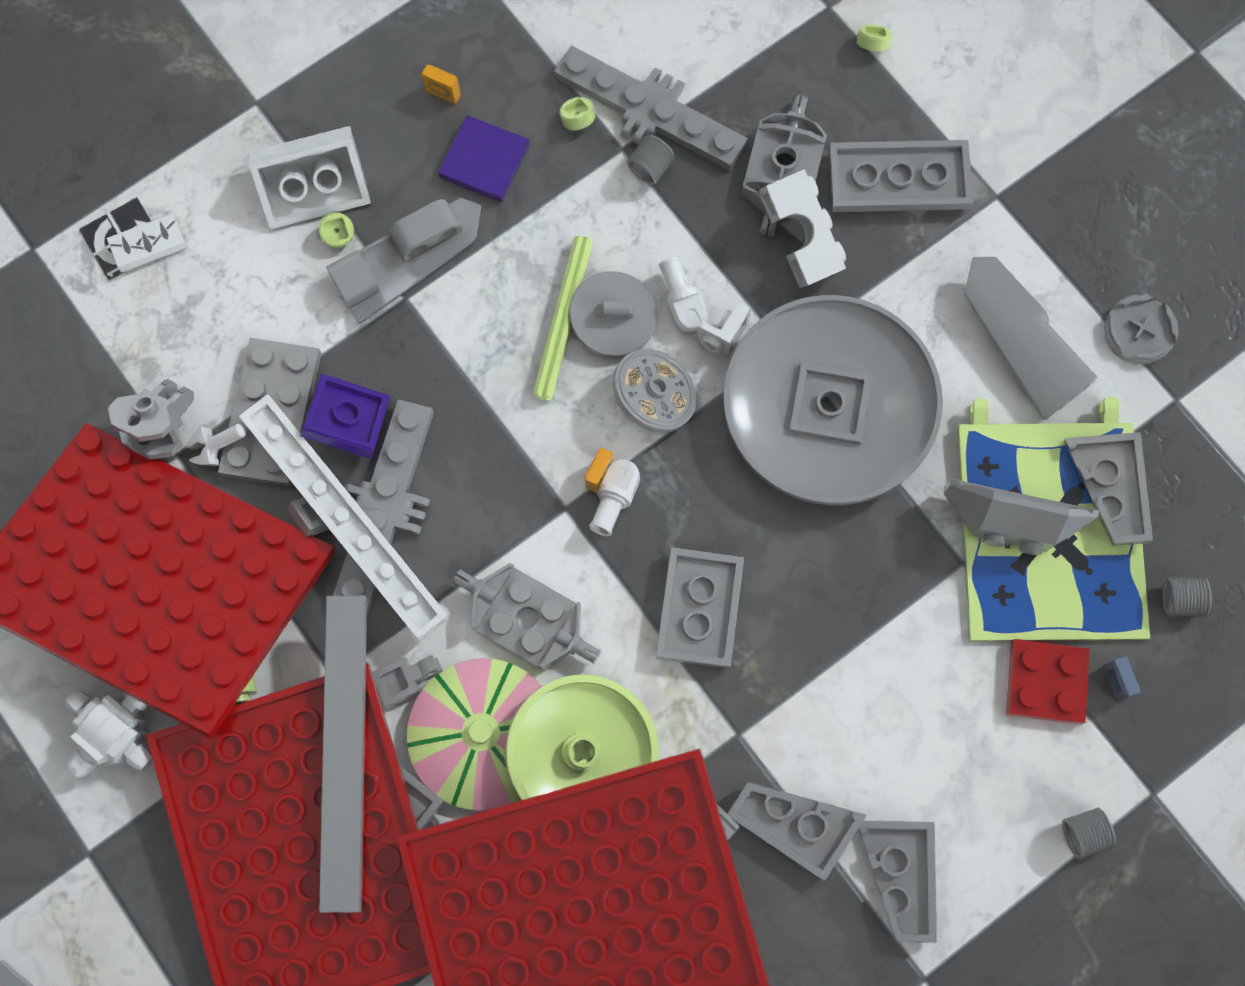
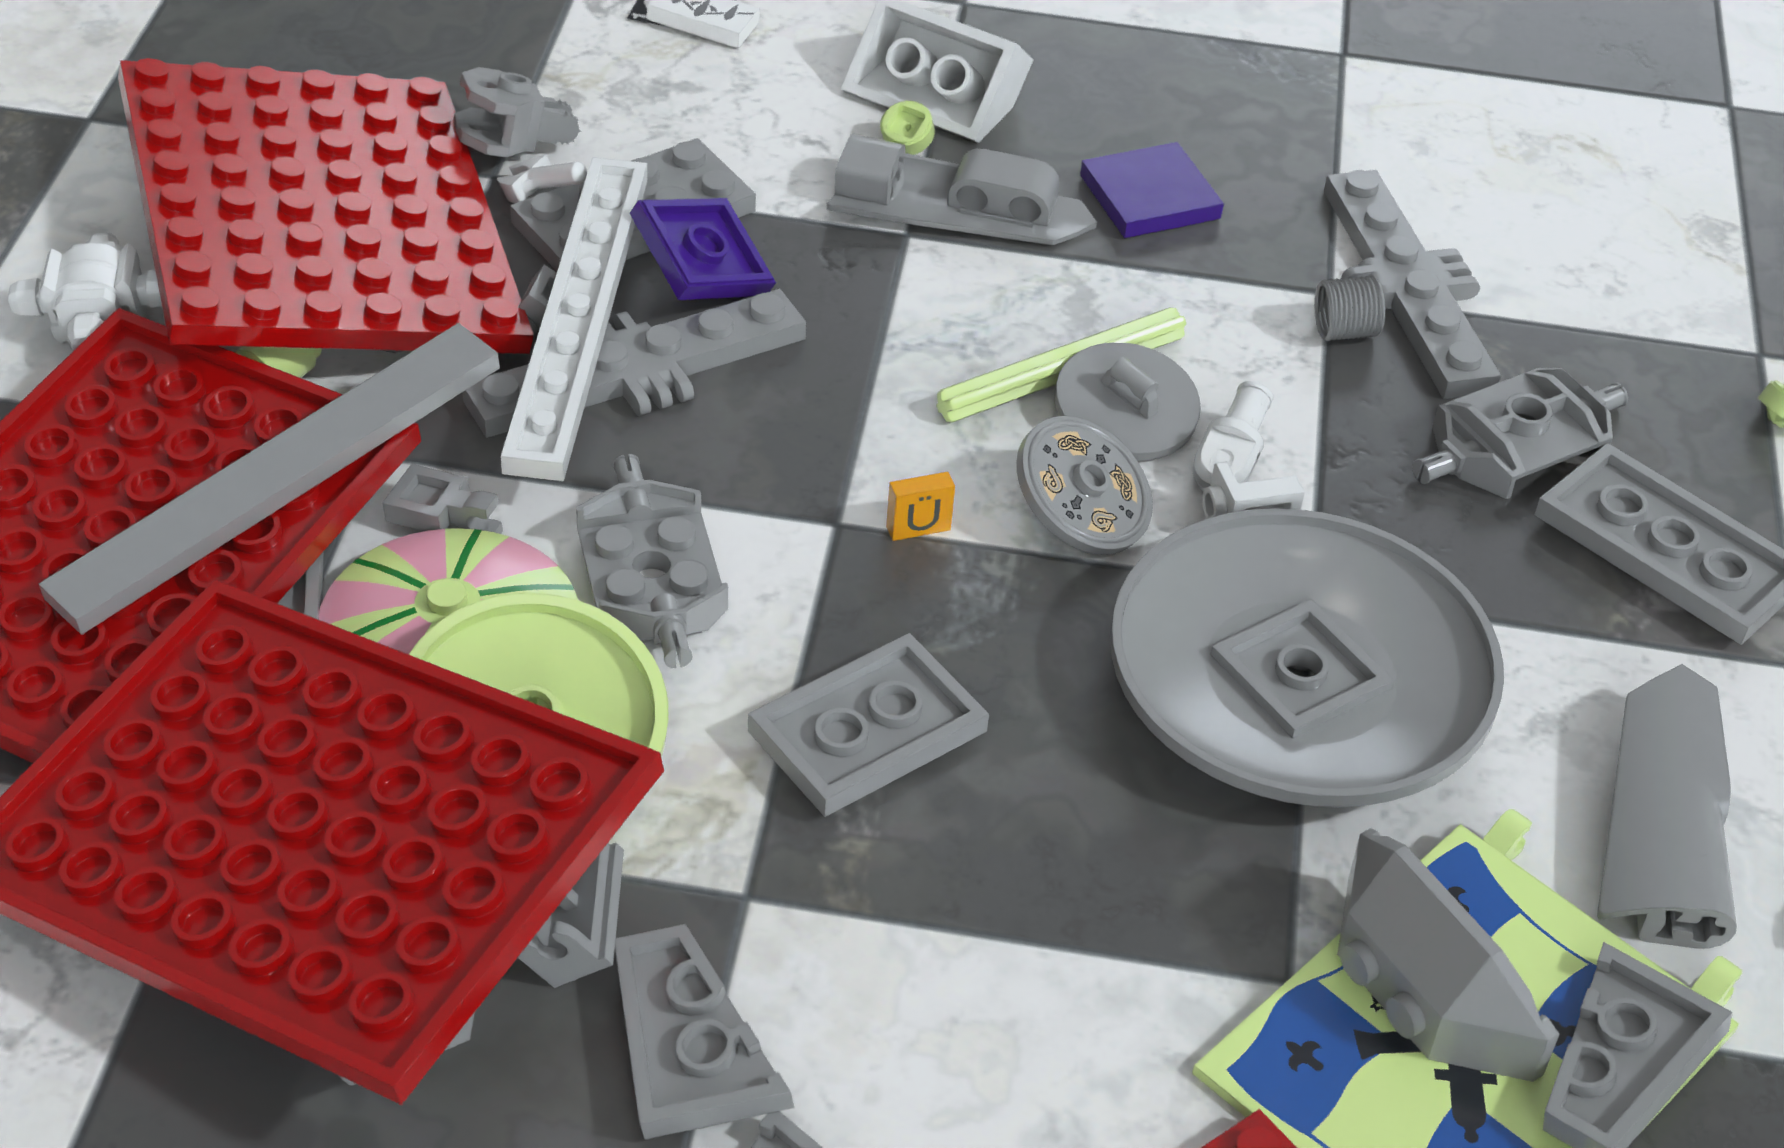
camera: 40 degrees right, 30 degrees down
light orange tile [421,65,461,104] -> none
yellowish green tile [559,97,595,130] -> none
white arm [589,459,640,536] -> none
white arch [759,169,846,288] -> none

